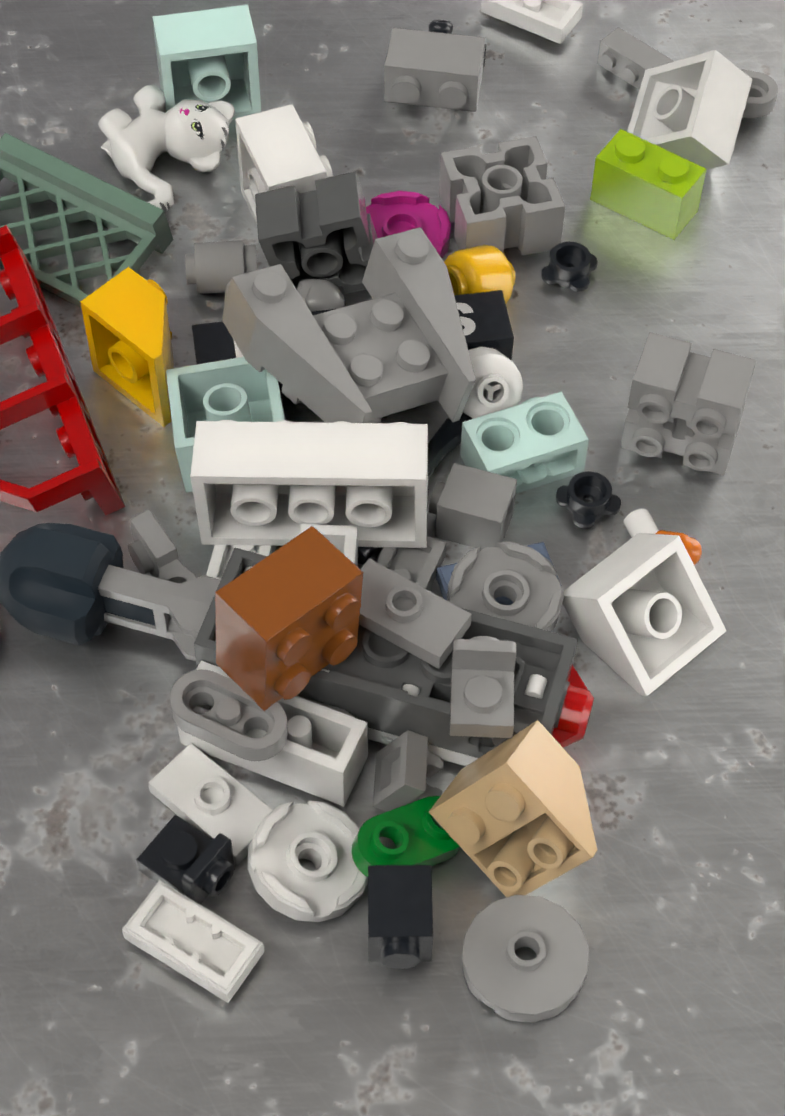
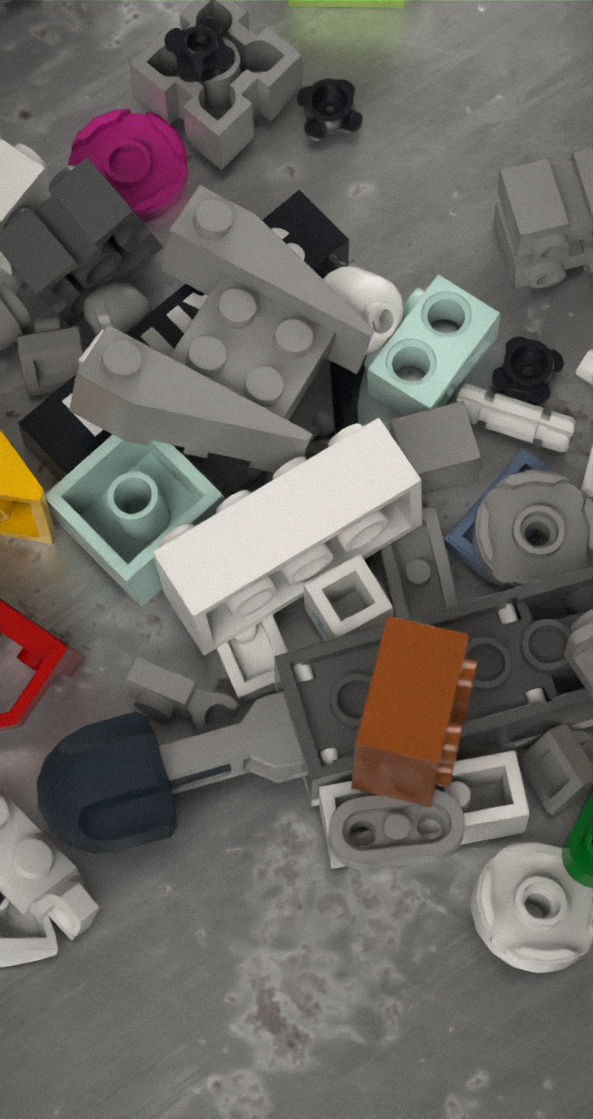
camera: 30 degrees left, 15 degrees up
white plate [122,880,265,1003] -> none
black bracket [136,814,235,905] -> none
white plate [148,743,273,865] -> none
light grey plate [359,558,472,669] -> none
yellow head [444,245,515,304] -> none
none -> black plate [164,17,235,82]
none -> white axle [455,384,576,452]

